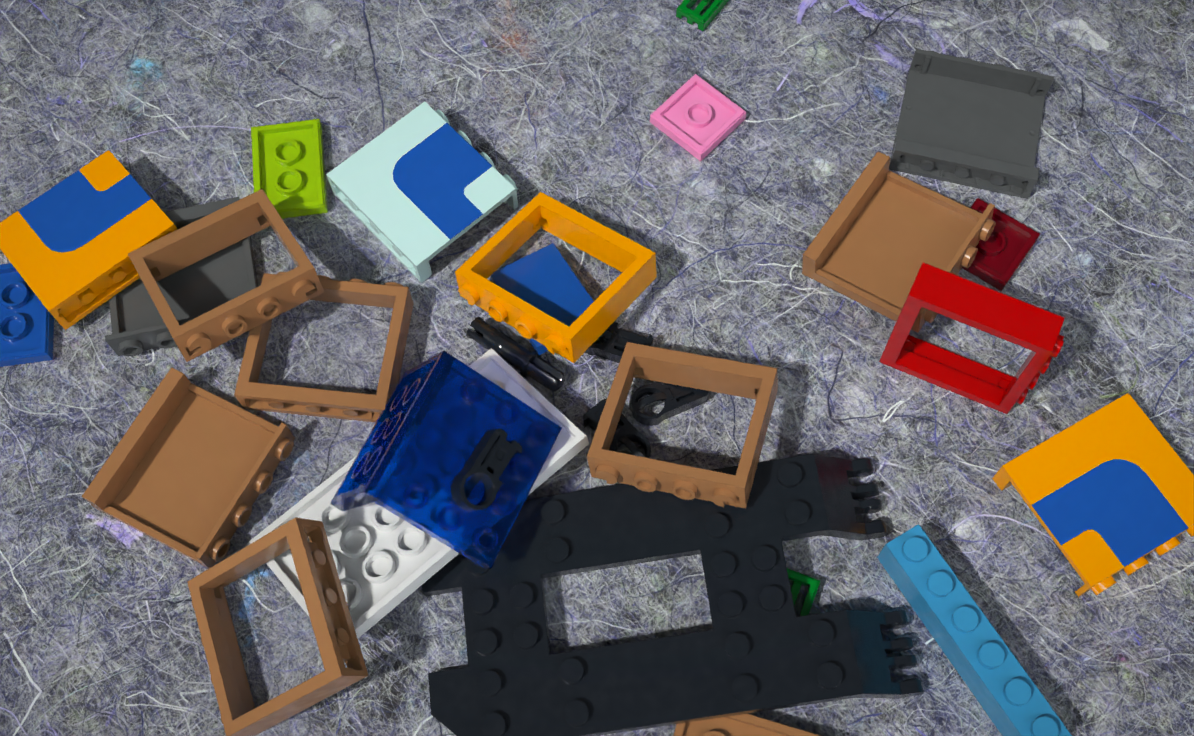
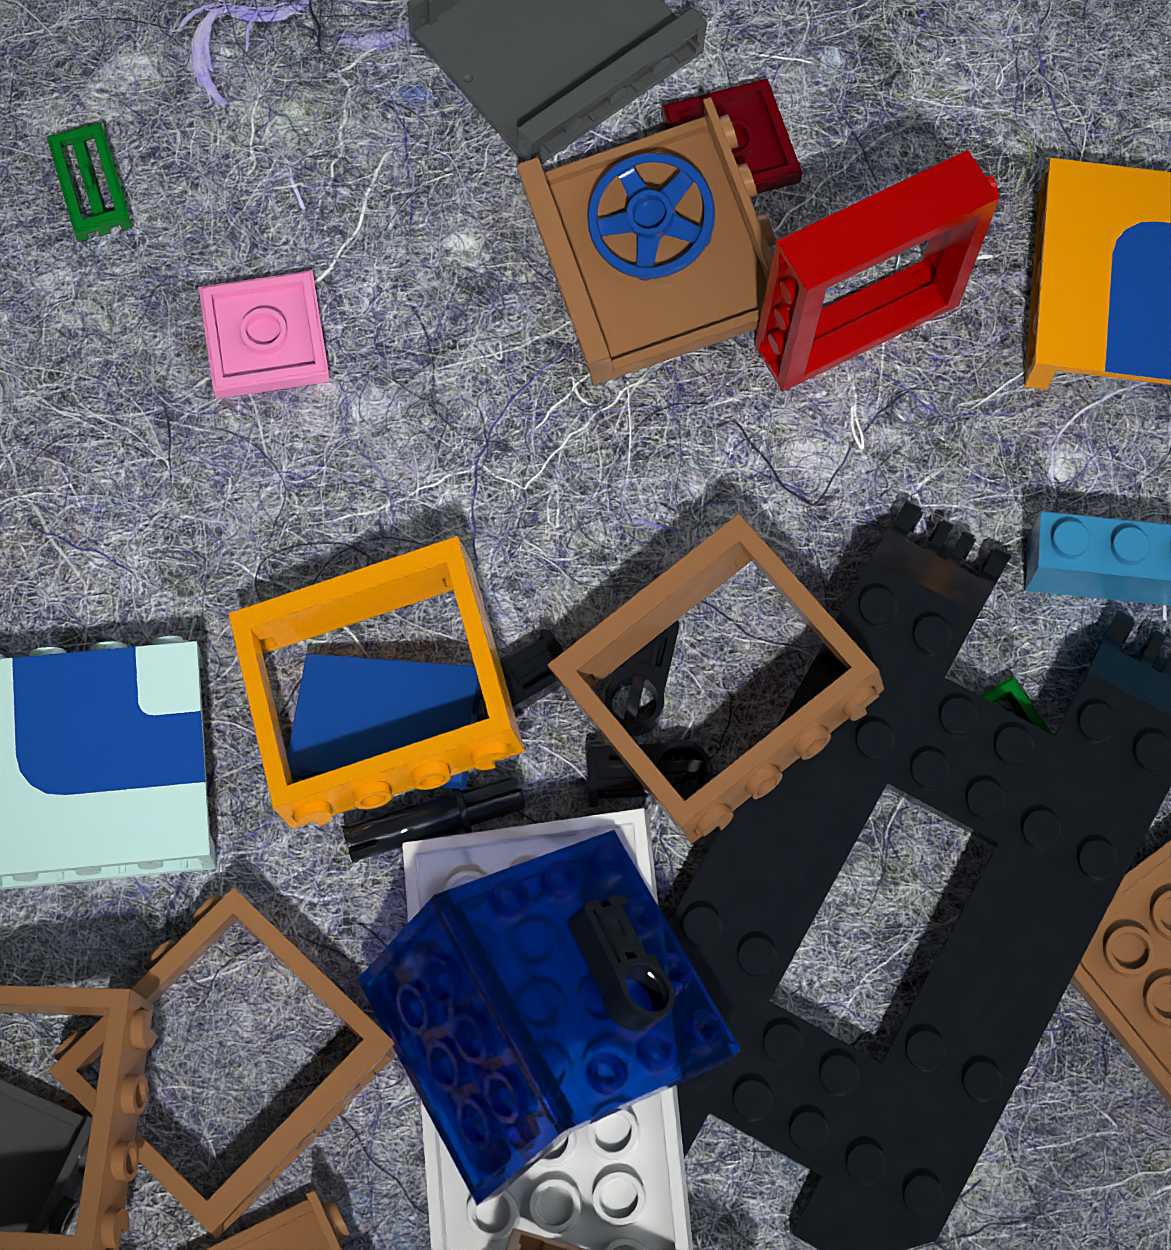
camera: 60 degrees left, 5 degrees up
none -> blue wheel [588,153,715,281]

